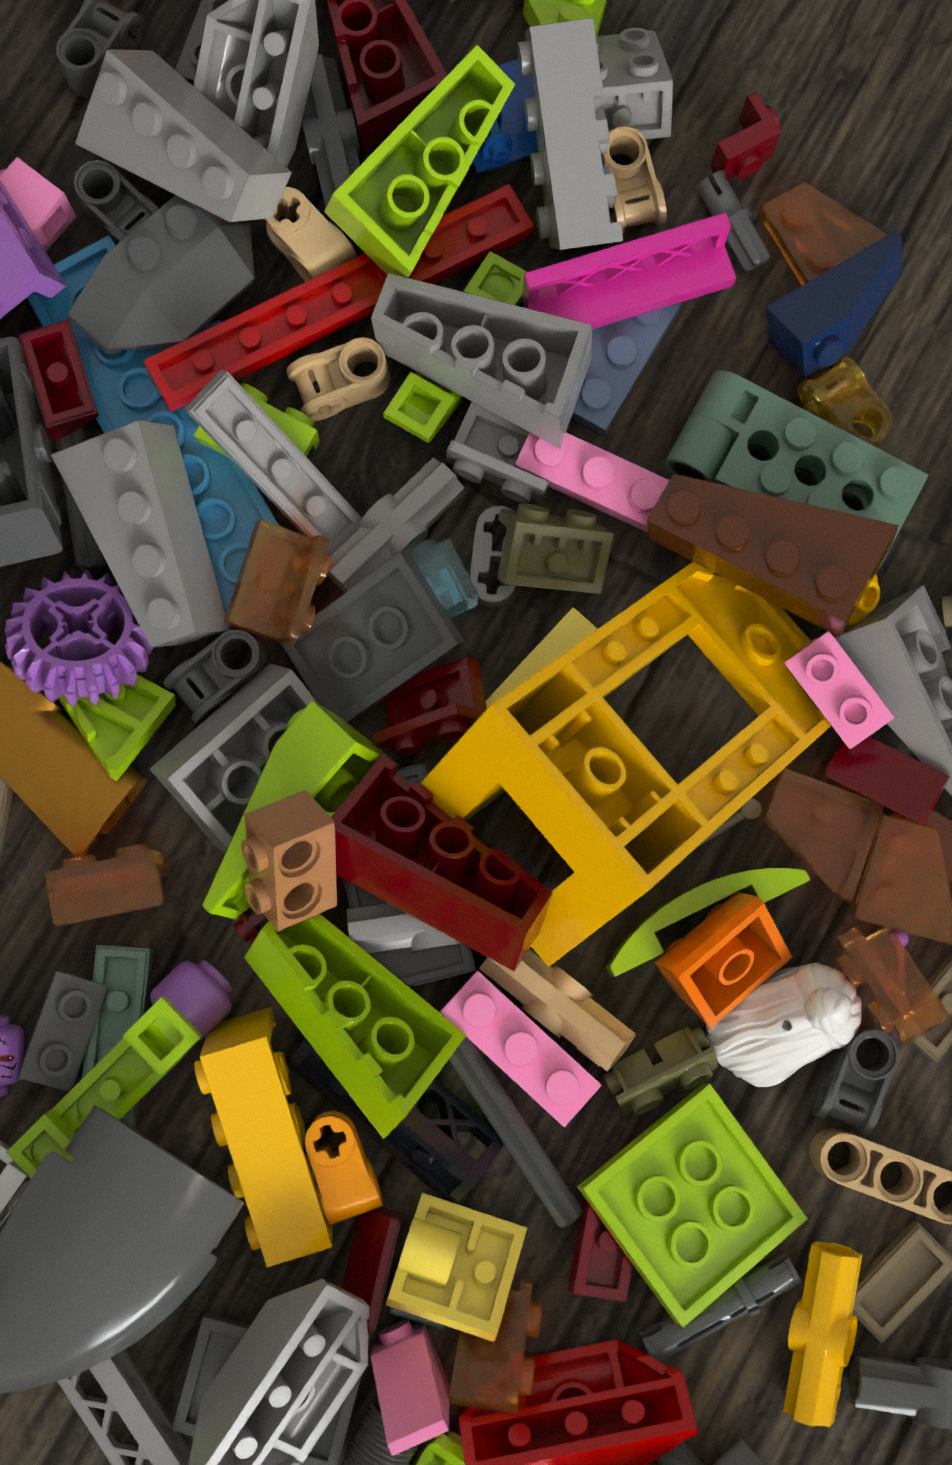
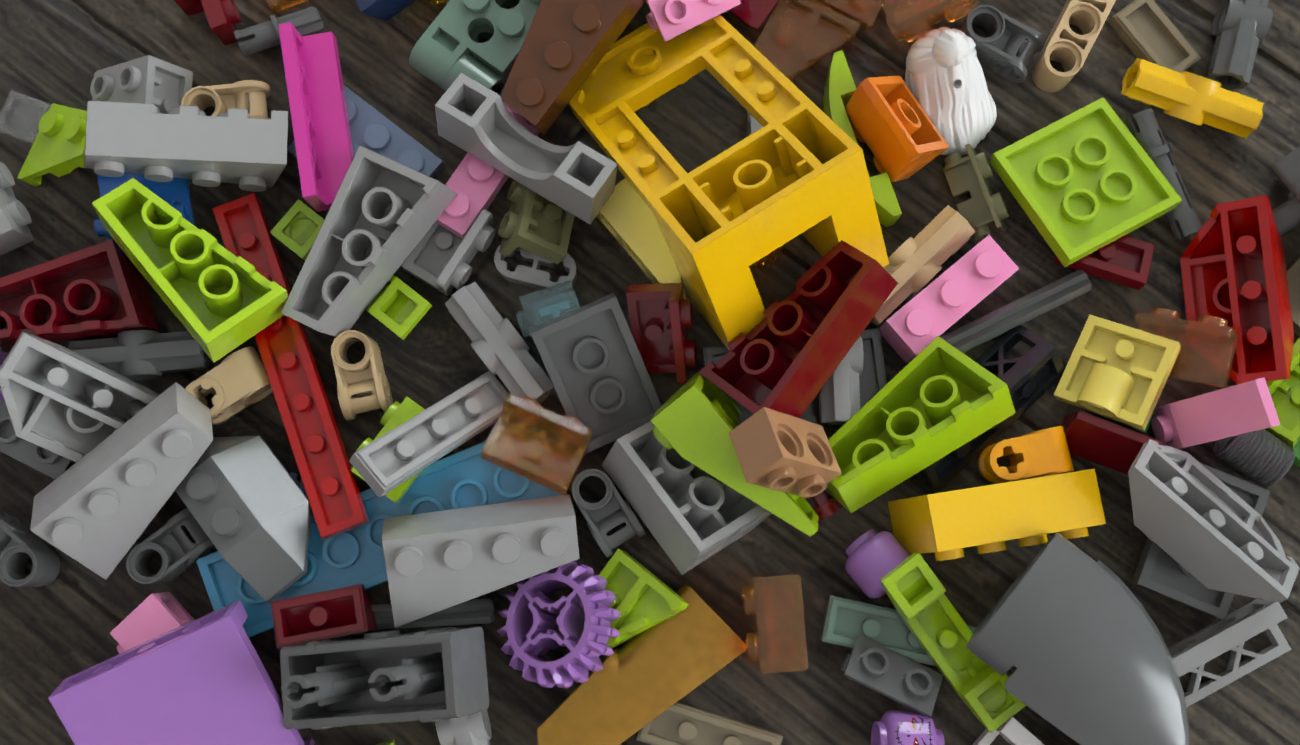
camera: 75 degrees left, 0 degrees up
none -> light grey arch [435,73,618,224]

